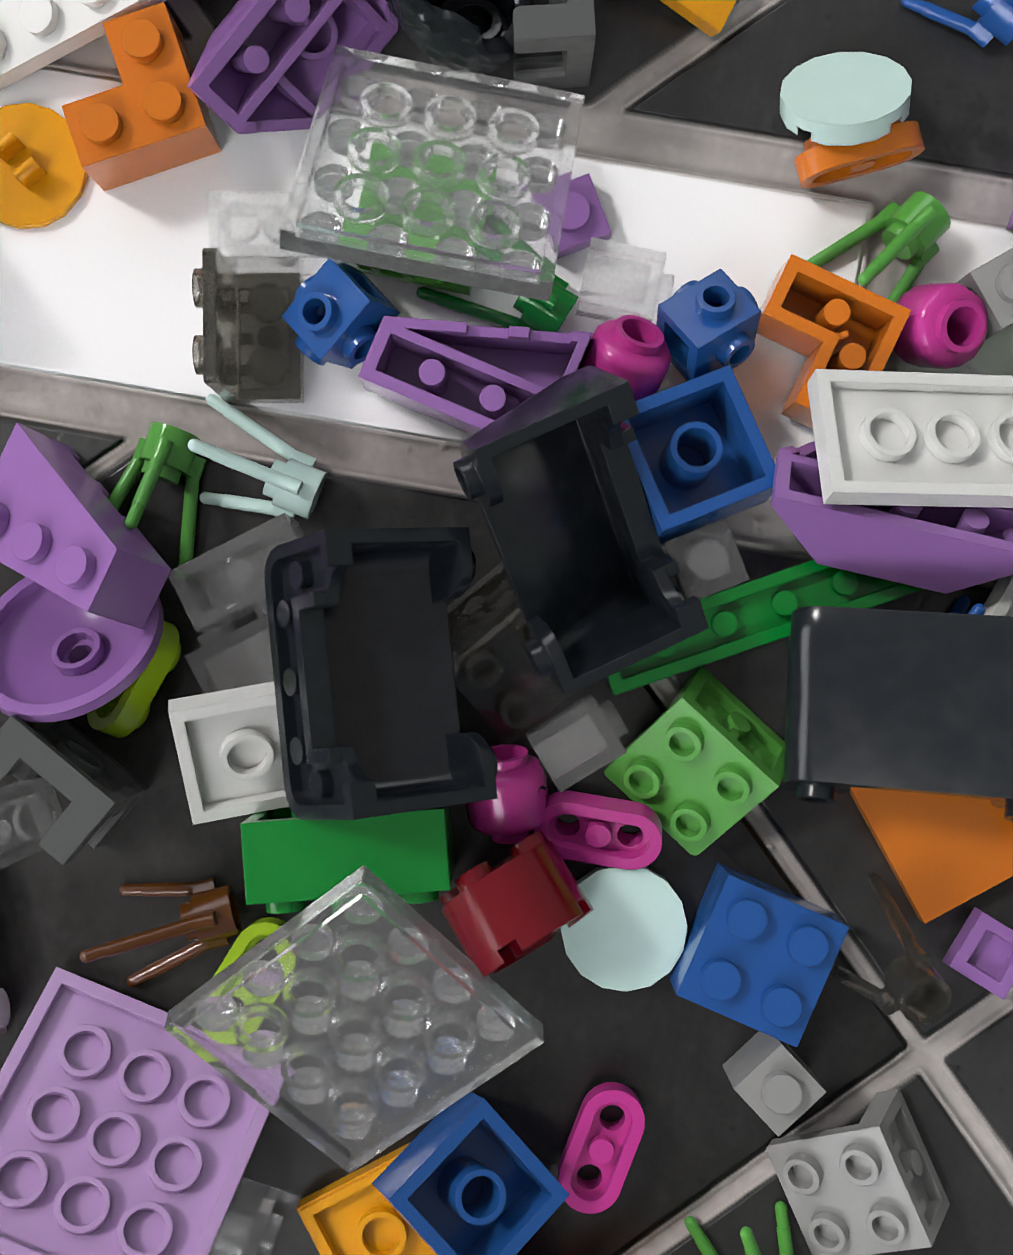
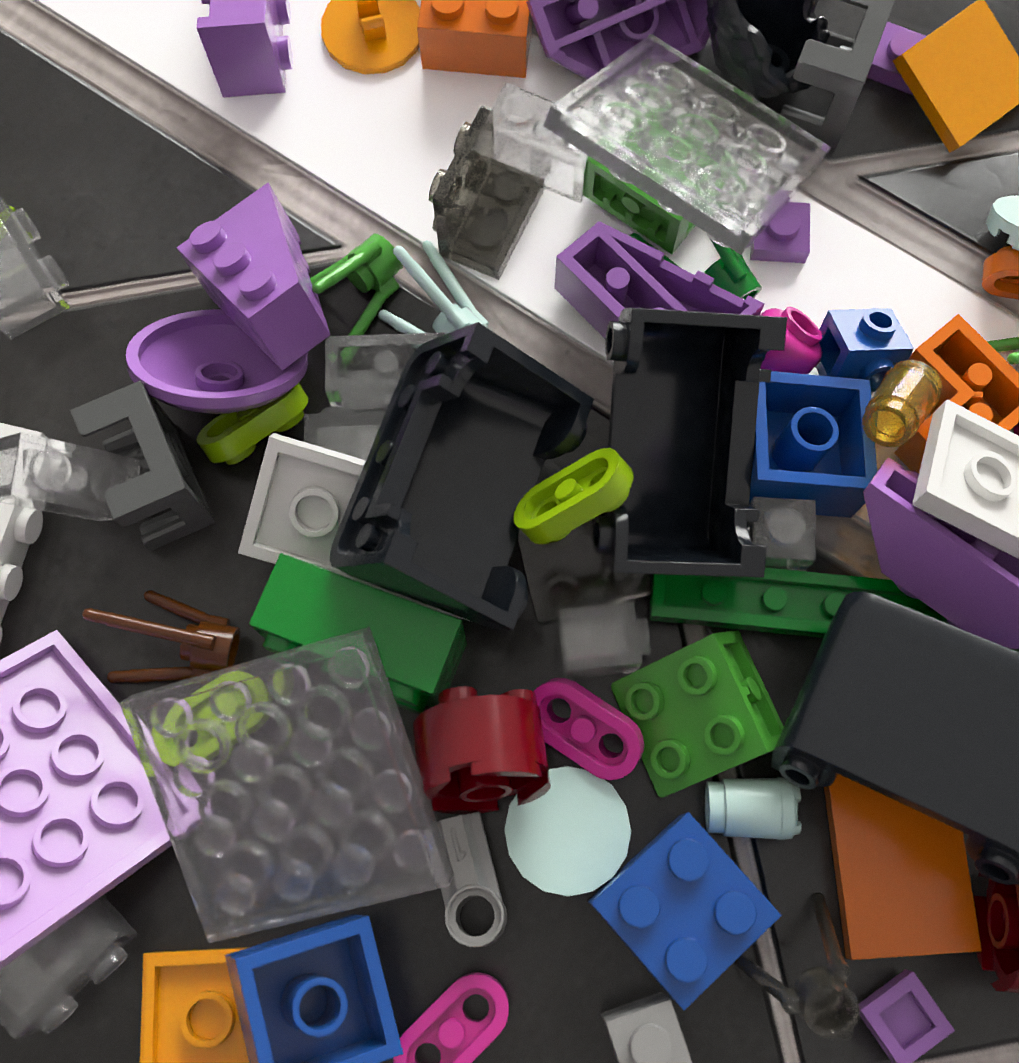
camera: 25 degrees right, 15 degrees down
blue brick [281,257,401,369] -> none
dark pink head [466,744,548,844] -> none
clear brick [575,237,675,322] -> none
none -> light grey piece [426,812,508,947]
none -> lime plate [514,448,634,544]
none -> light aqua piece [705,777,802,840]
none -> clear yellow piece [862,360,943,447]

